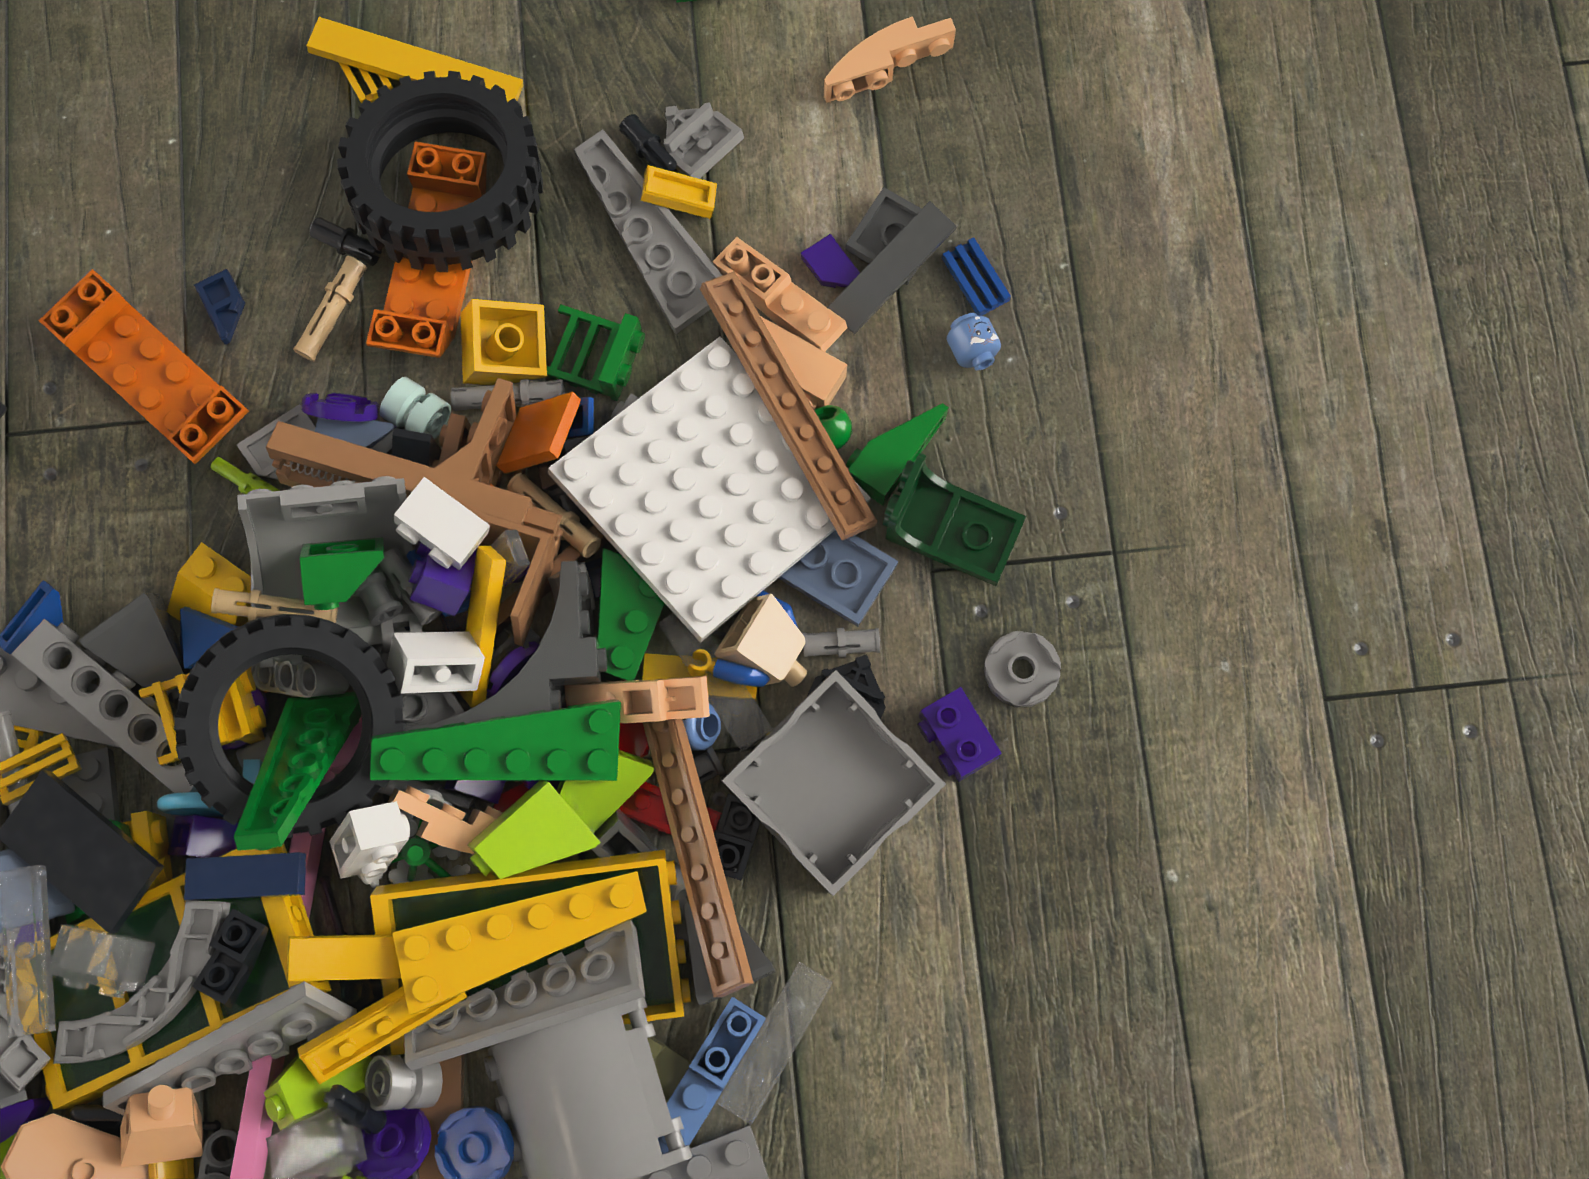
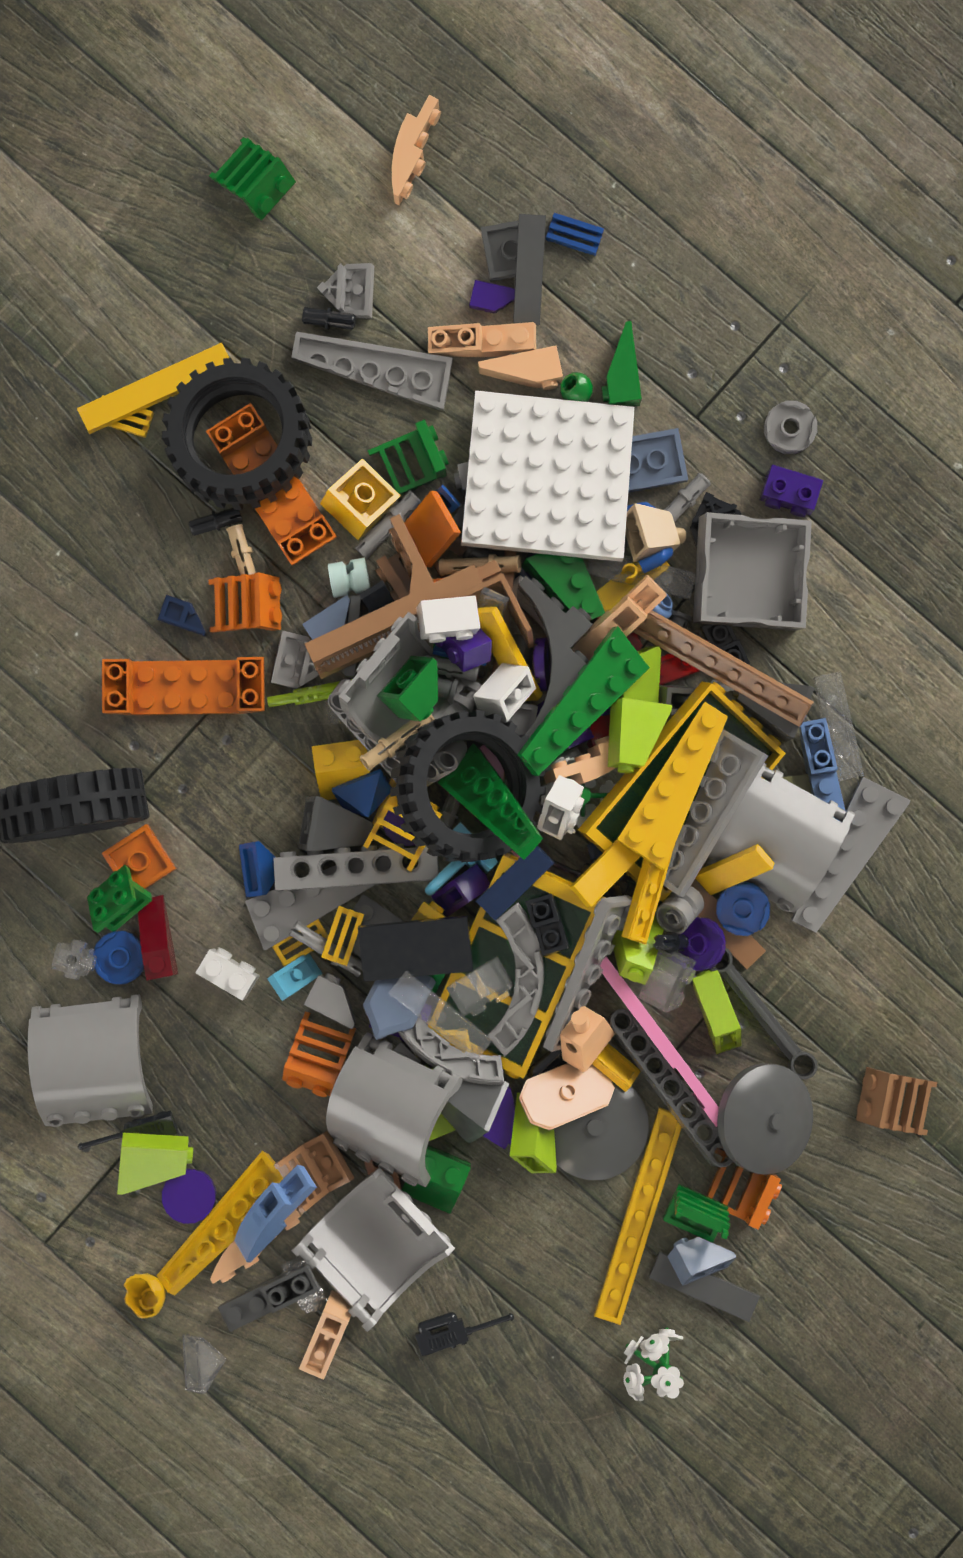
camera: 40 degrees left, 10 degrees up
dark purple tile [302,393,379,422] -> none
yellow tile [640,165,717,219] -> none
medium nougat tile [700,271,878,541] -> none
dark green bracket [882,453,1027,586] -> none
medium blue head [947,313,1001,370] -> none
none -> orange plate [208,572,282,633]
none -> yellow tile [695,844,775,895]

